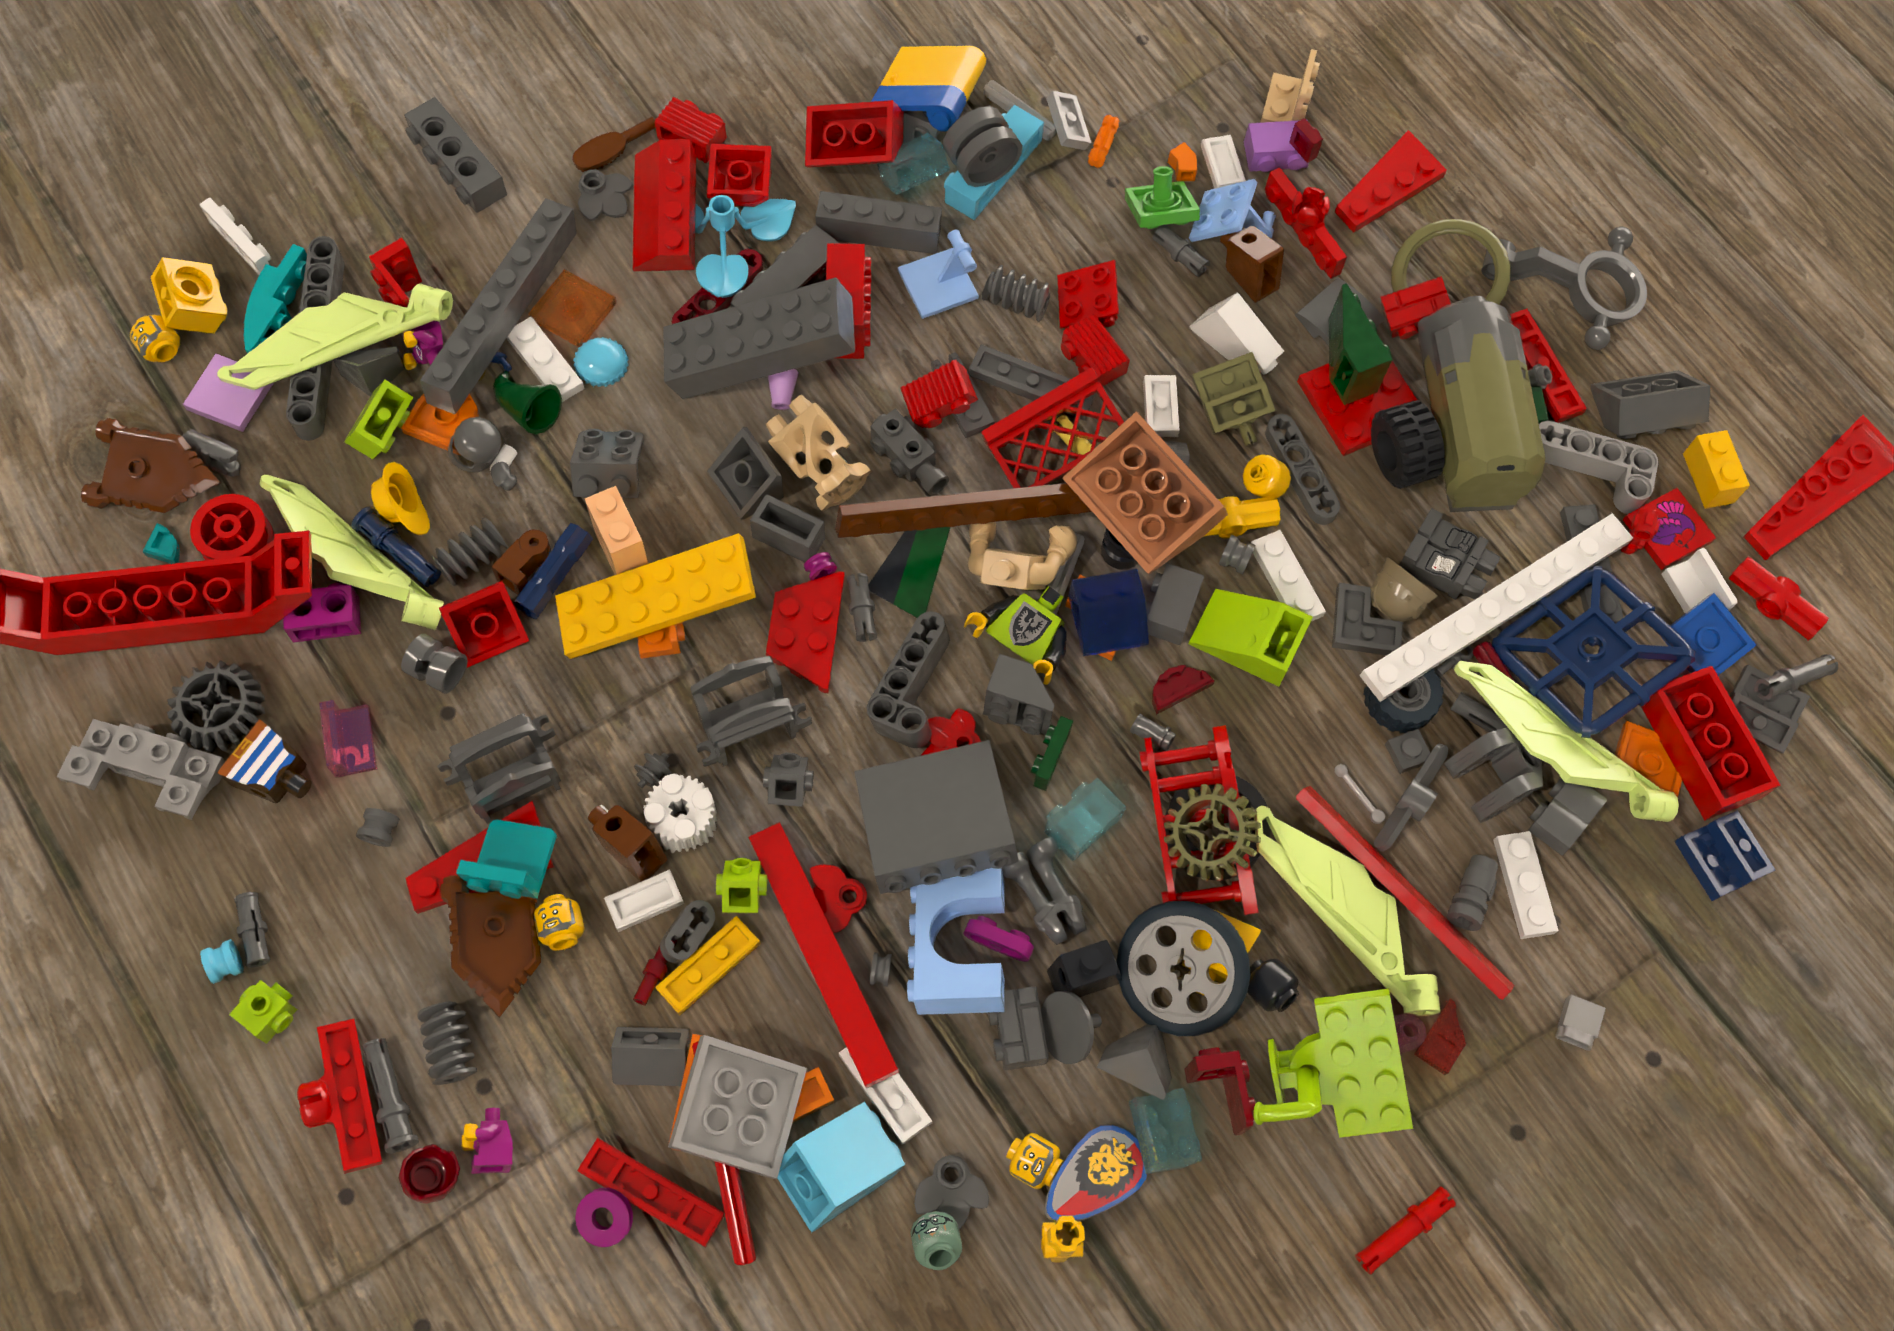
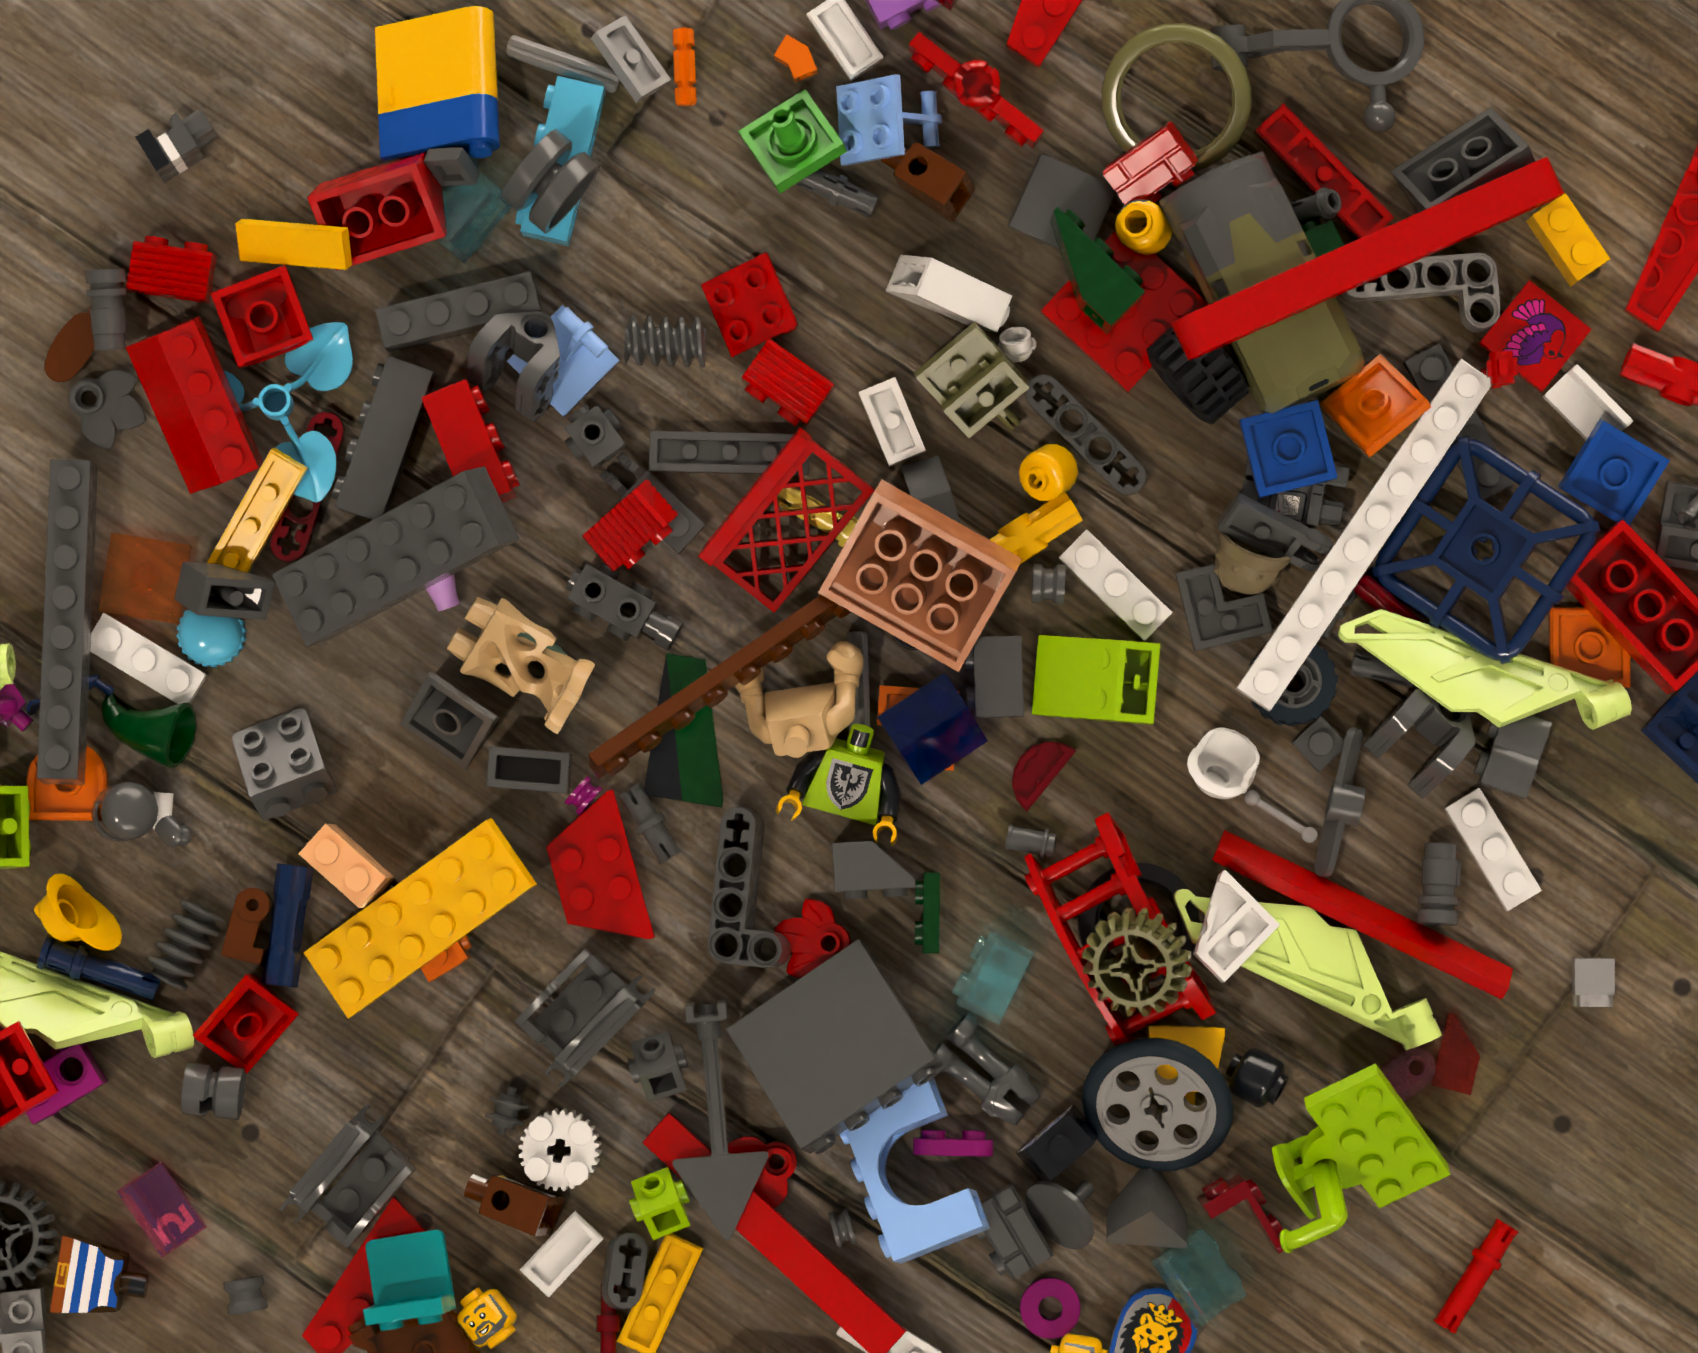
camera: 15 degrees left, 20 degrees up
none -> dark grey axle [85,269,127,350]
none -> dark grey hips [135,109,218,183]
none -> dark grey slope [174,561,275,620]
none -> yellow tile [207,447,308,573]
none -> yellow tile [235,219,352,270]
none -> dark grey plate [423,147,480,186]
none -> dark grey piece [467,311,560,422]
none -> dark grey brick [564,405,627,470]
none -> dark grey piece [672,998,769,1240]
none -> white plate [998,327,1037,362]
none -> magenta piece [1020,1277,1081,1339]
none -> yellow head [1115,199,1173,255]
none -> red beam [1171,157,1565,361]
none -> white helmet [1187,727,1260,799]
none -> white wing [1193,870,1280,983]
none -> dark grey hinge [1217,492,1333,572]
none -> blue plate [1239,400,1338,498]
none -> orange tile [1319,353,1431,458]

